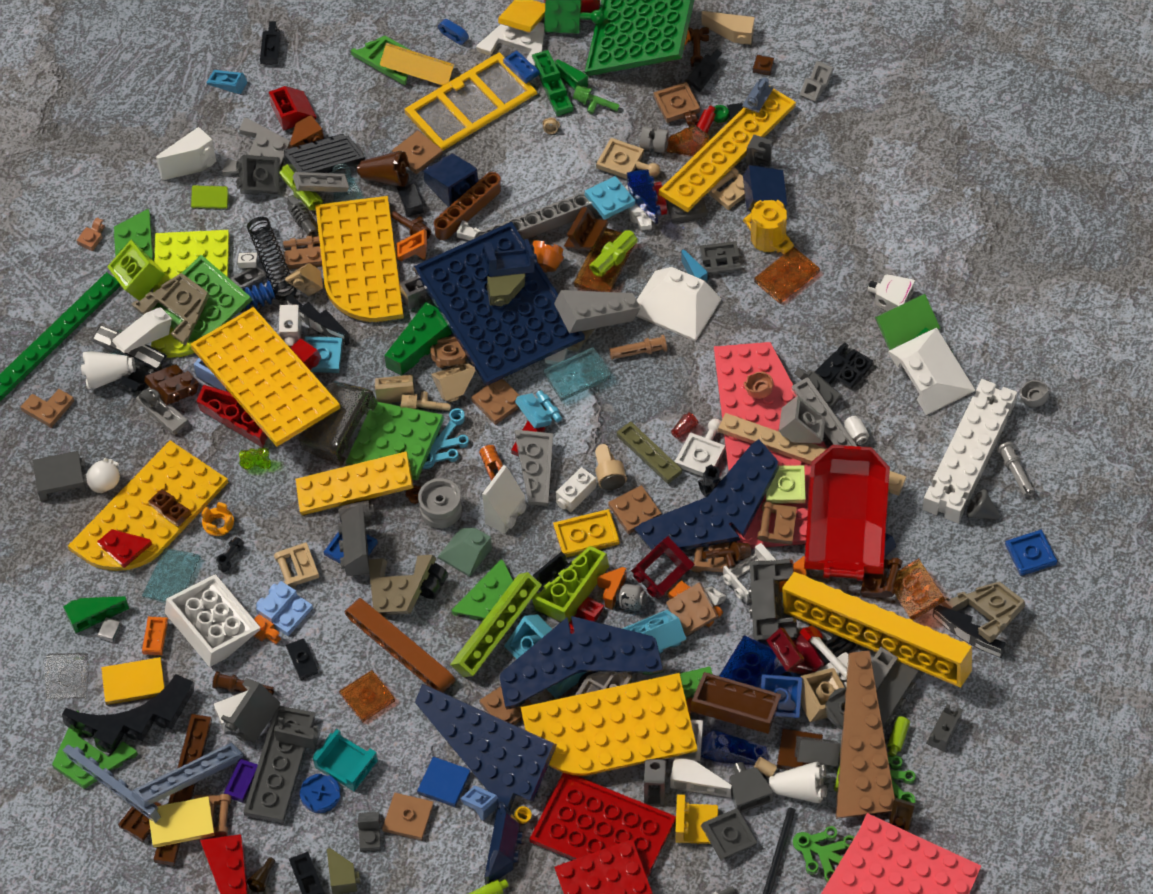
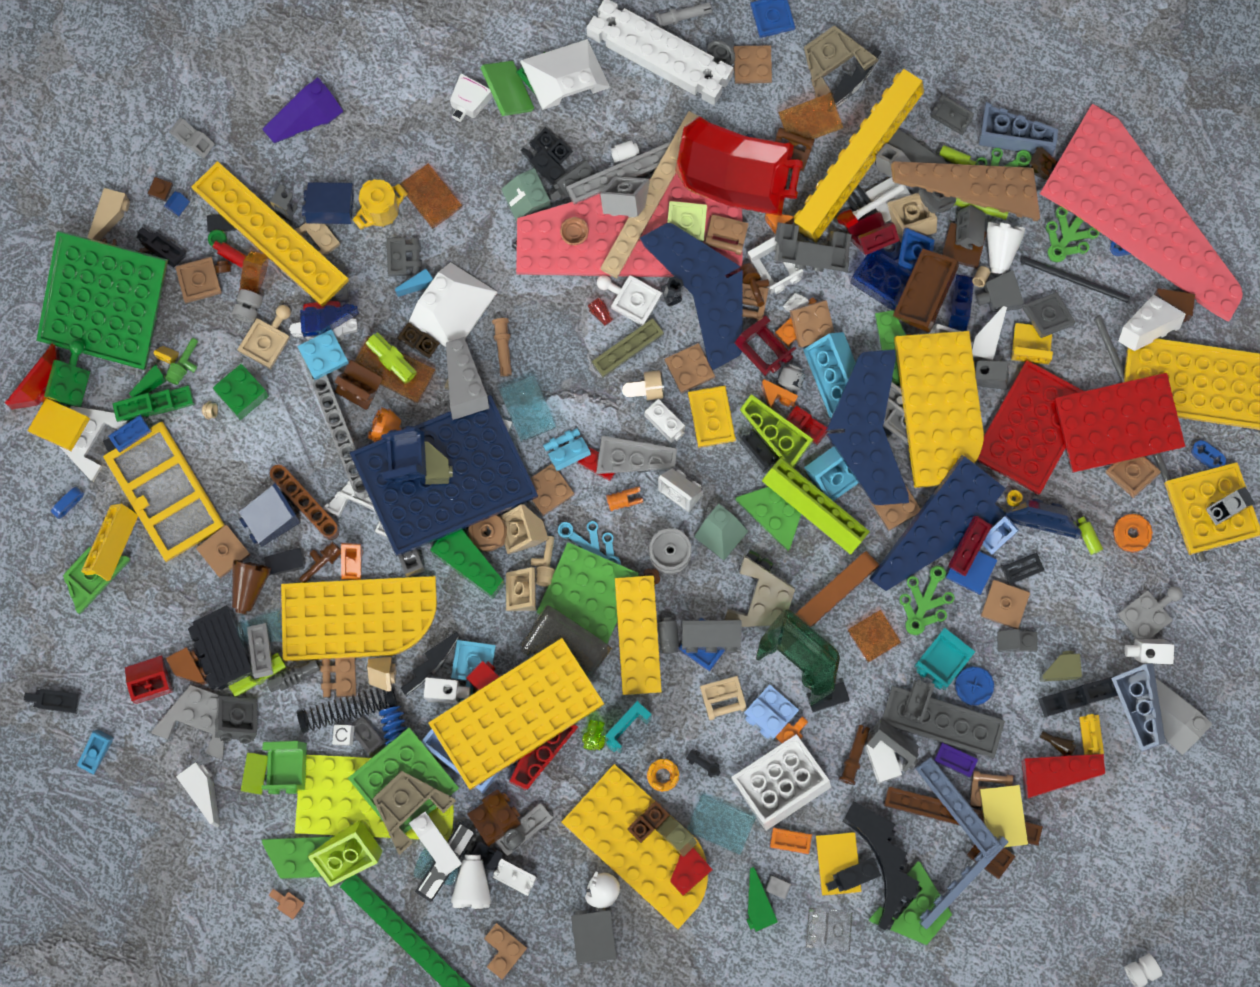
camera: 85 degrees left, 20 degrees up
sand blue hinge [742,77,773,113] -> none
none -> yellow slope [153,346,179,364]
none -> blue slope [164,191,190,217]
none -> green brick [213,363,269,421]
none -> dark purple wedge [262,77,343,143]
none -> bright green panel [262,741,307,795]
none -> dark brown slope [397,322,440,359]
none -> white hinge [493,859,537,896]
none -> sand green slope [501,168,551,222]
none -> teal panel [605,701,652,753]
none -> olive slope [656,816,697,857]
none -> medium nougat plate [734,46,772,84]
none -> clear green windscreen [756,610,840,706]
none -> black hinge [825,858,881,892]
none -> bright green plant [899,566,955,635]
none -> dark red tile [948,516,992,576]
none -> sand blue wedge [979,102,1058,157]
none -> black tile [1001,553,1045,585]

